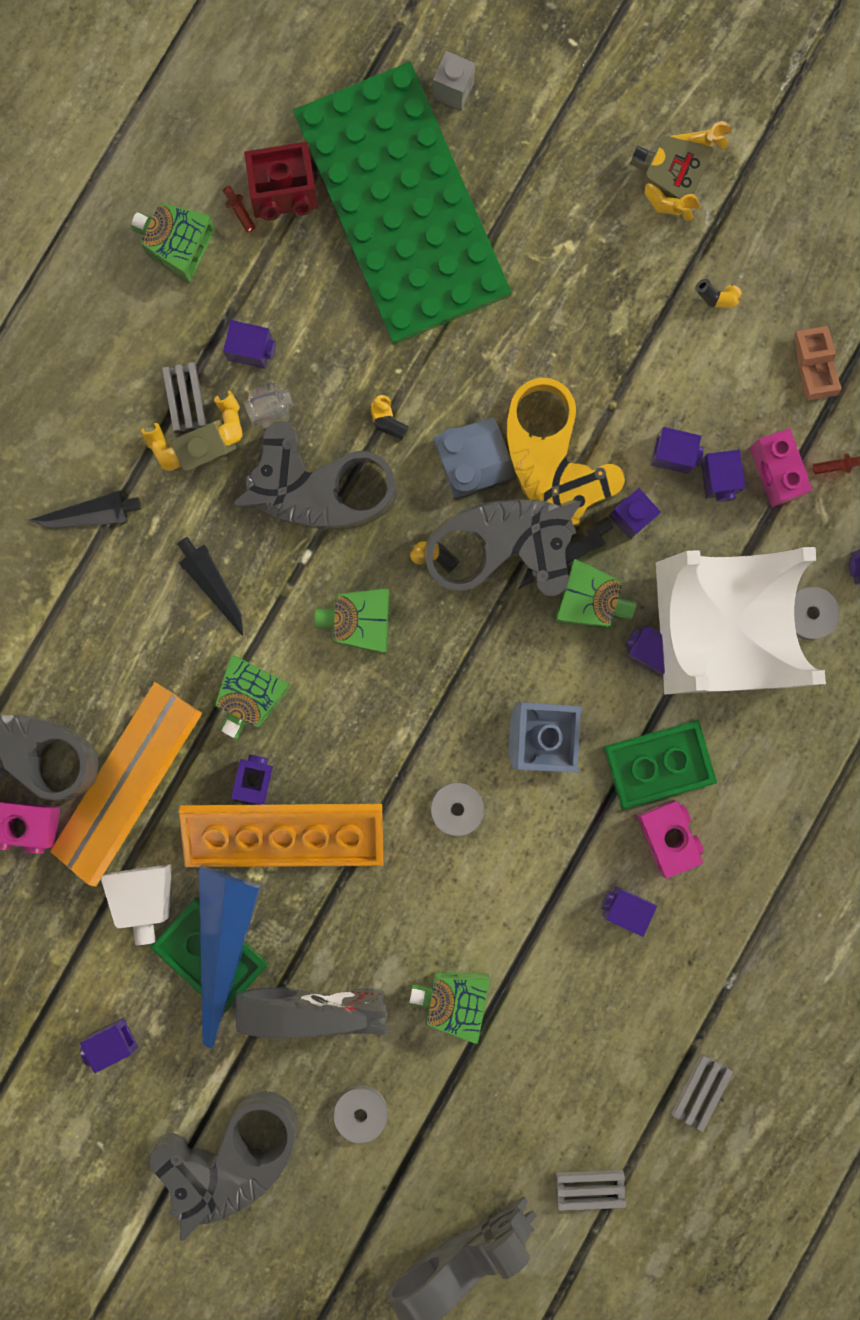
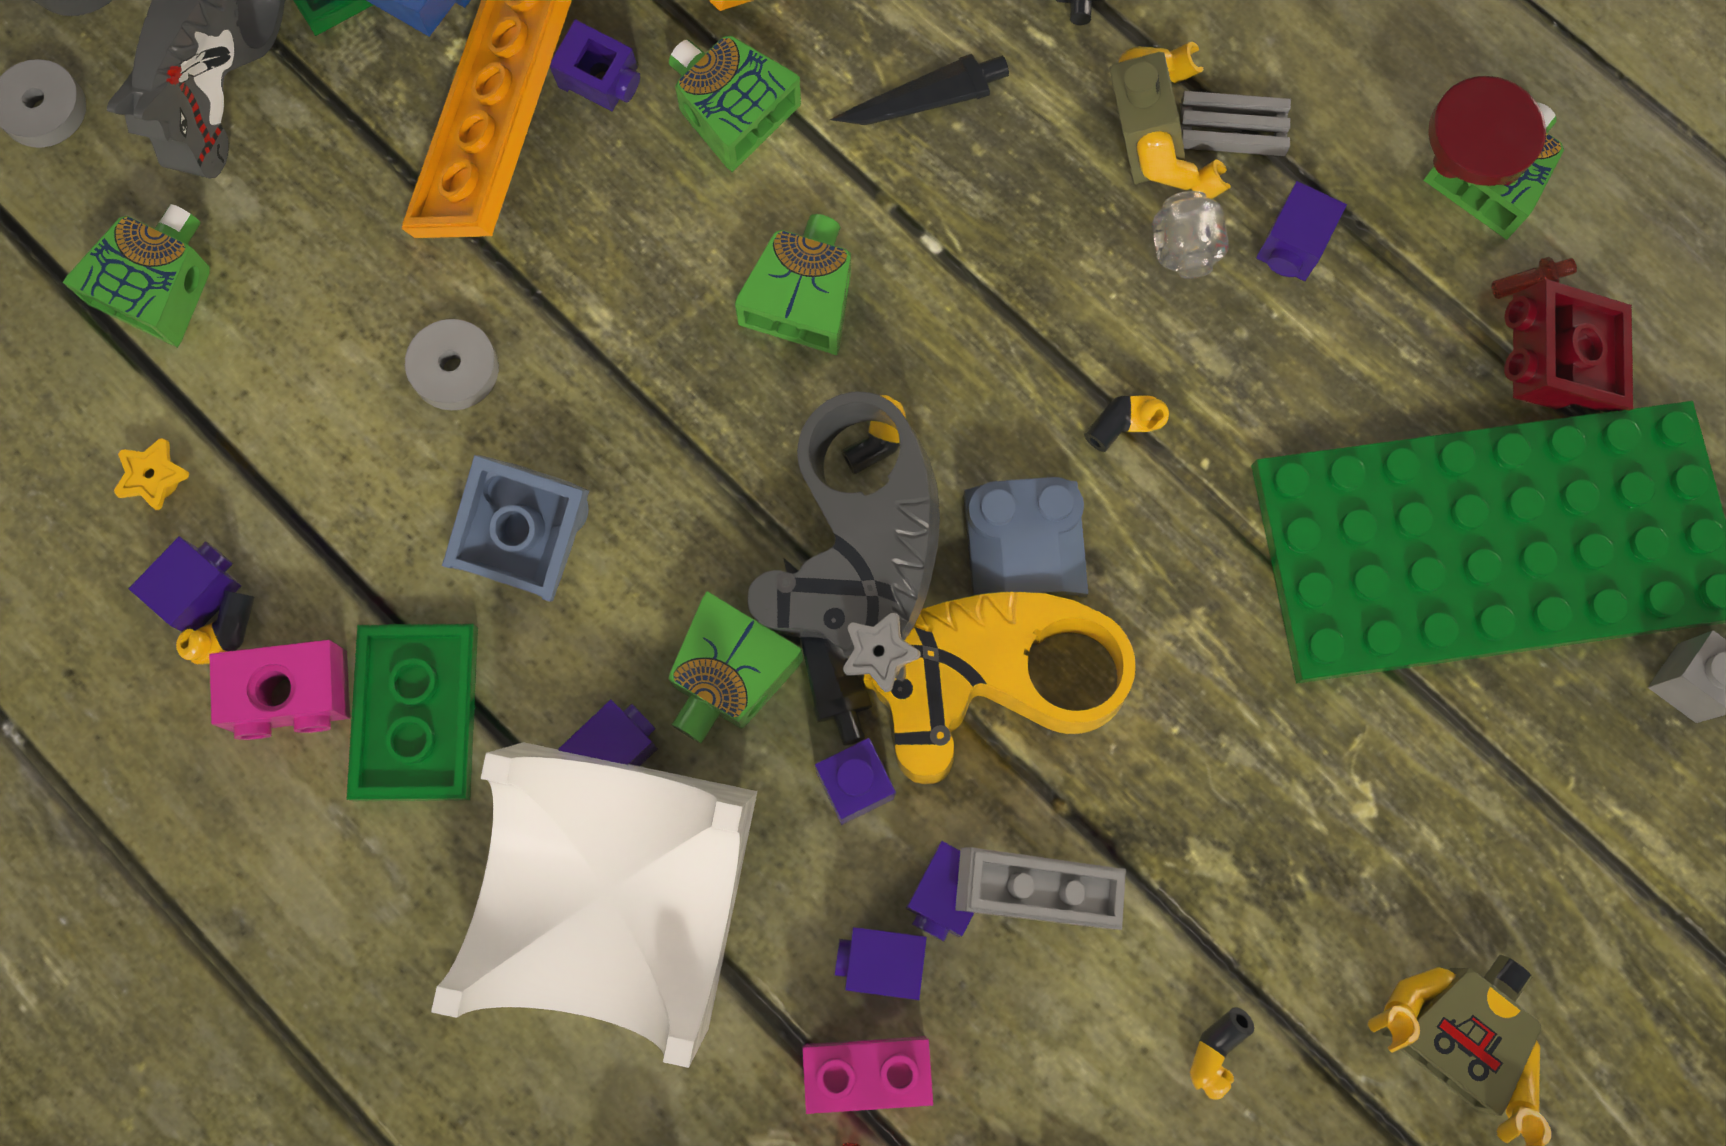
camera: 105 degrees right, 10 degrees down
dark grey animal [234,421,397,530] -> none
light grey piece [794,587,839,640] -> none
none -> yellow plate [114,438,189,510]
none -> arm [176,590,254,664]
none -> light grey plate [843,613,921,692]
none -> light grey tile [955,847,1126,930]
none -> dark red tile [1428,76,1546,186]

